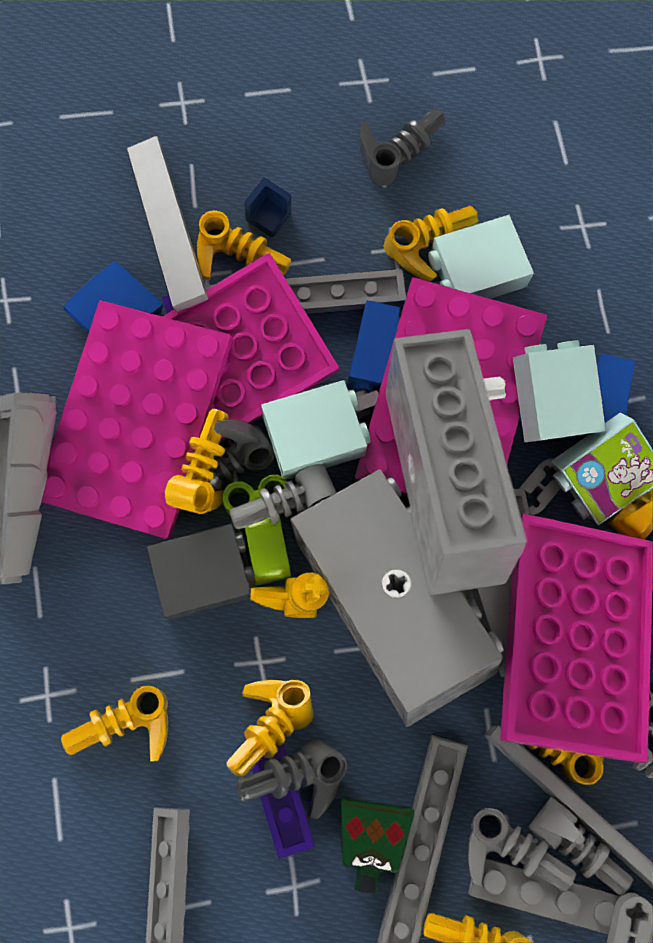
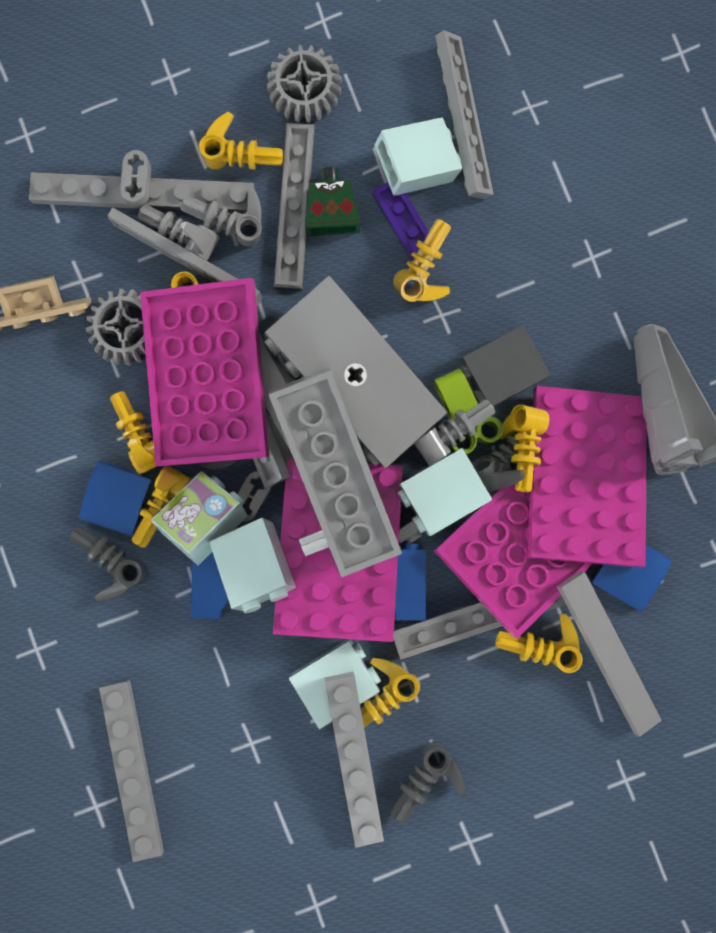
camera: 175 degrees right, 10 degrees up
yellow piece [61,686,168,761] -> none
dark grey piece [236,739,347,819] -> none
dark blue panel [244,177,291,238] -> none
yellow piece [250,573,329,618] -> none
none -> light grey plate [324,672,384,848]
none -> light aqua brick [374,117,462,196]

